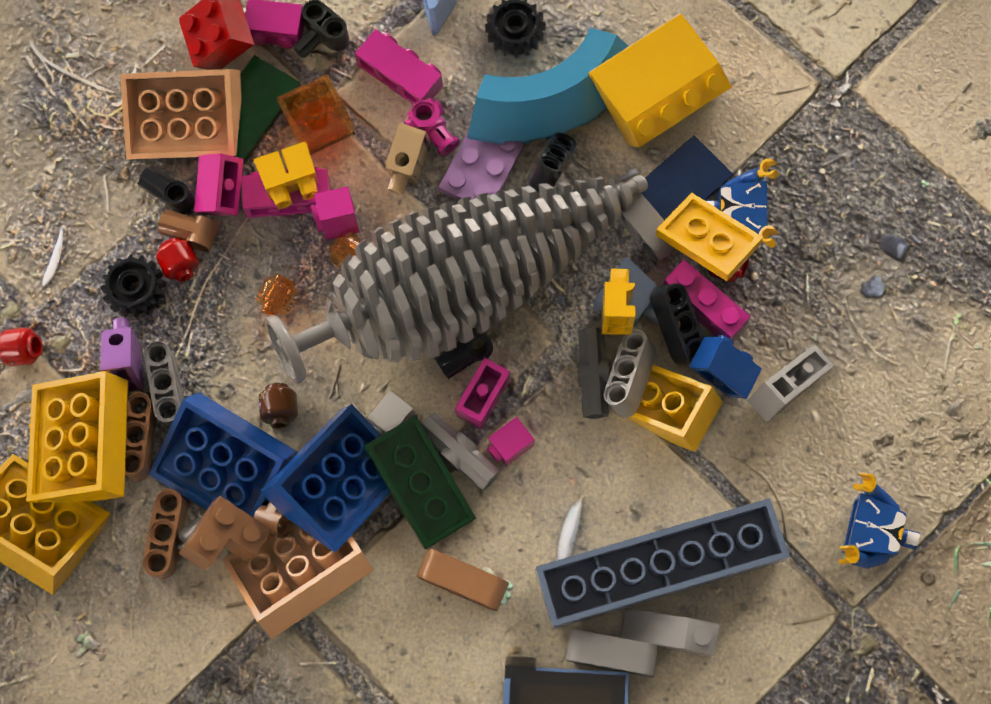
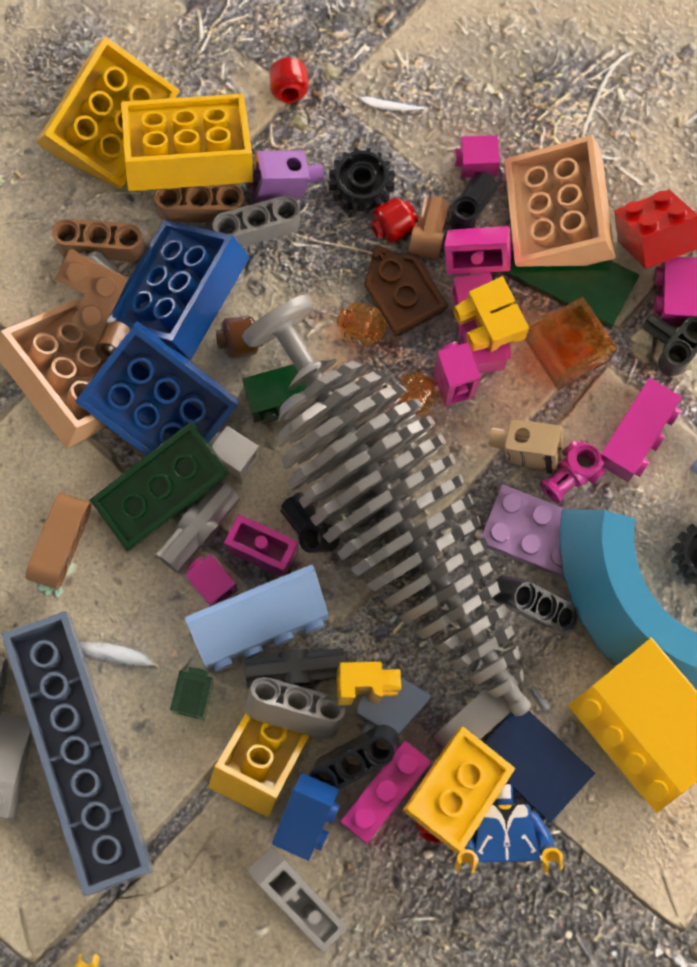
camera: 80 degrees right, 0 degrees up
none -> clear green brick [170,667,214,721]
none -> light blue slope [184,564,328,672]
none -> dark green brick [242,364,307,424]
none -> reddish brown tile [364,245,449,336]
none -> dark pink brick [454,135,500,178]

